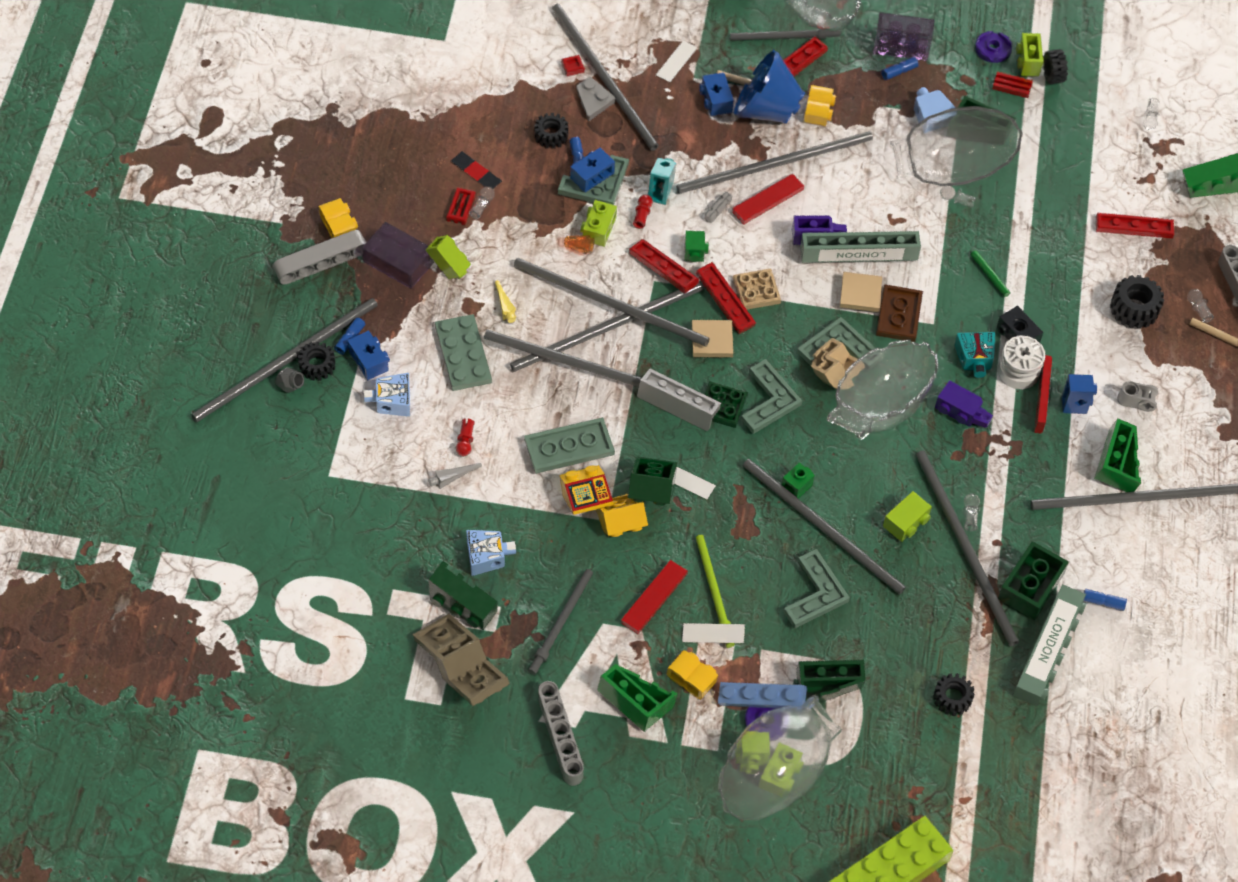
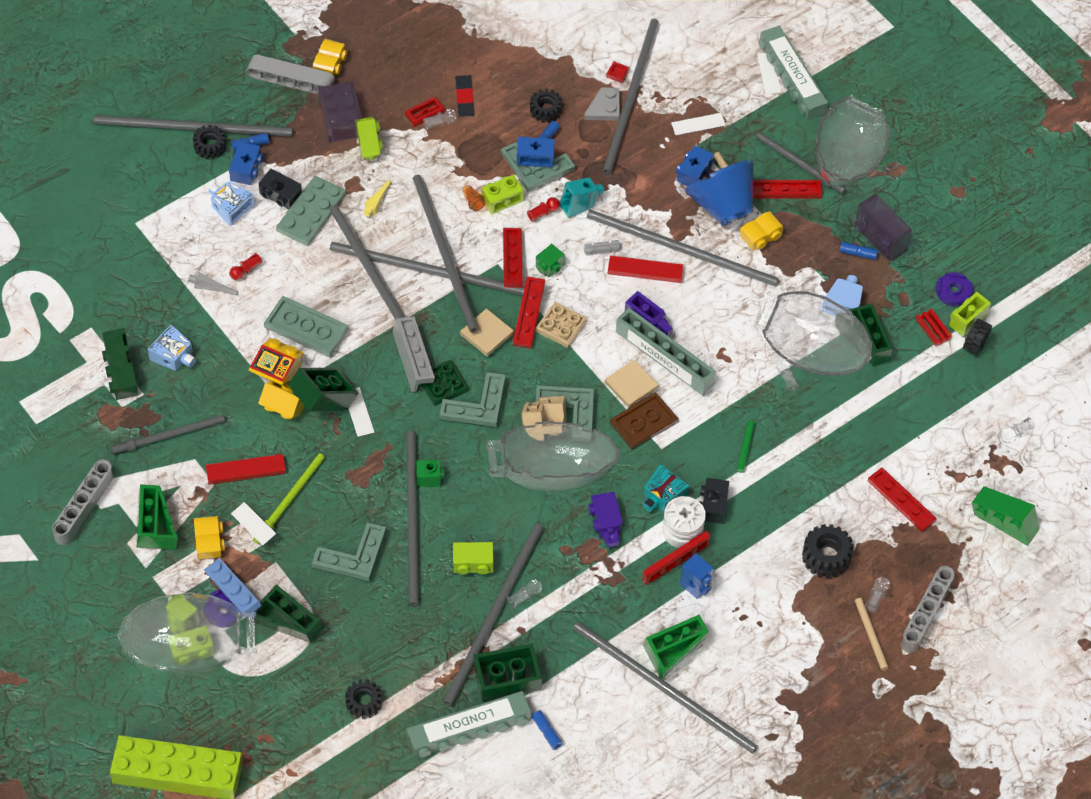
camera: 45 degrees right, 0 degrees up
dark grey rock [275,367,304,393] -> none
dark tan bracket [413,614,510,706] -> none
light grey piece [1117,381,1158,412] -> none
none -> black brick [258,168,302,209]

